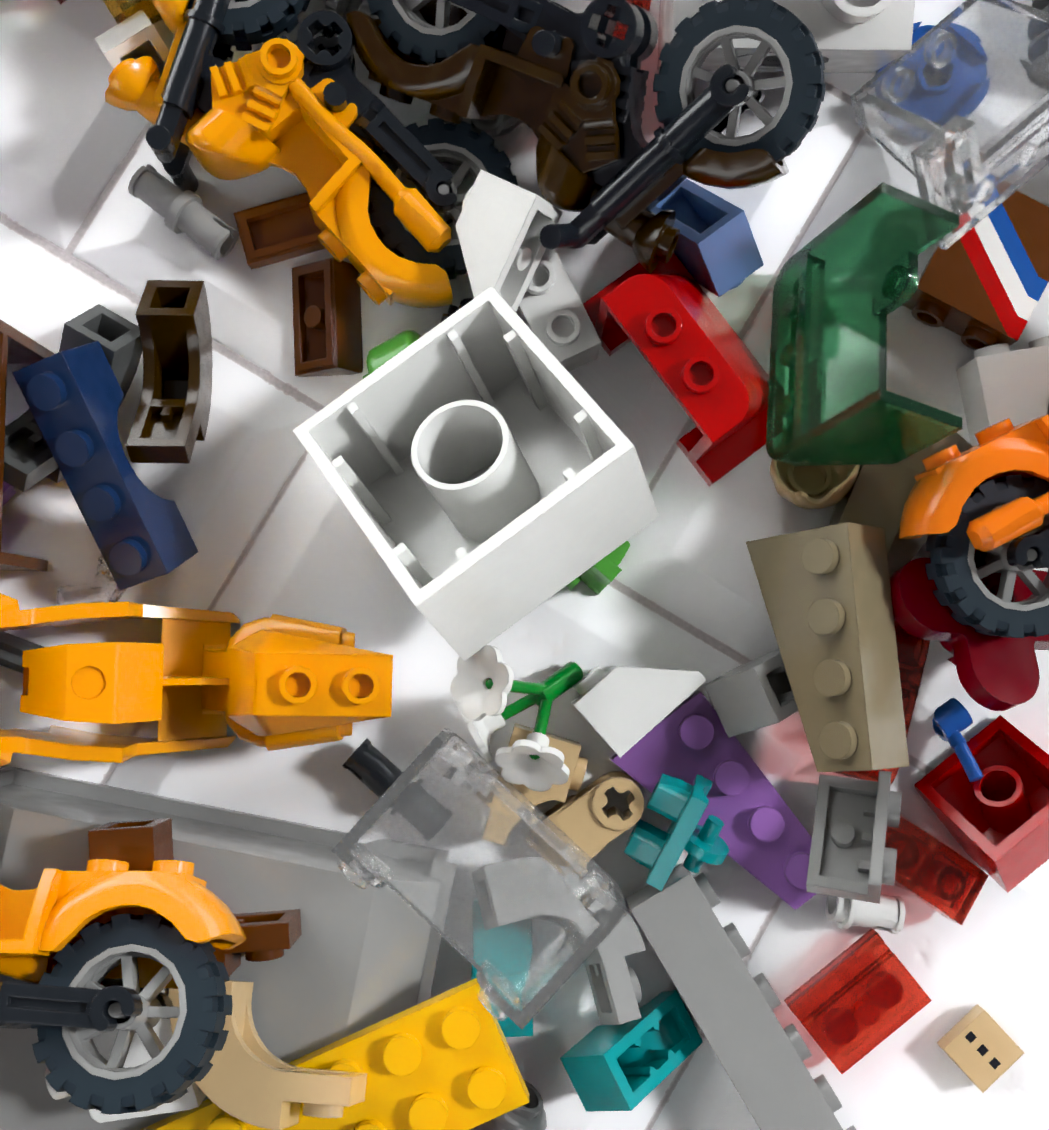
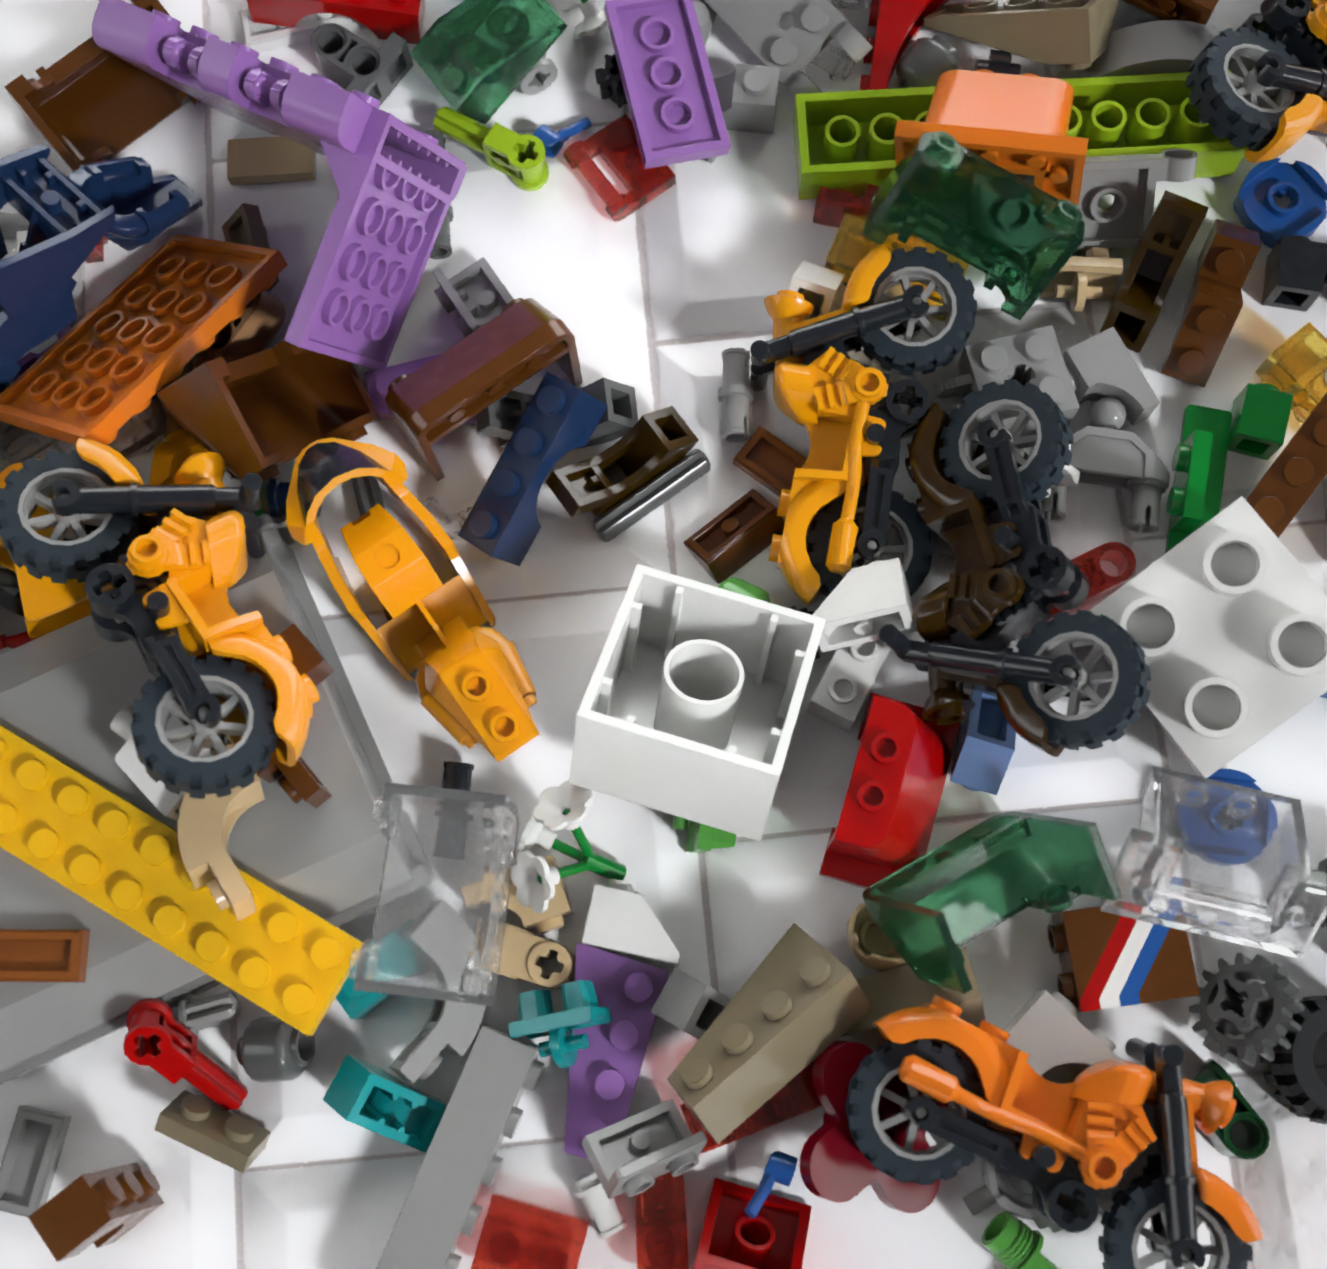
camera: 60 degrees right, 10 degrees down
none -> dark grey axle [592,449,711,542]

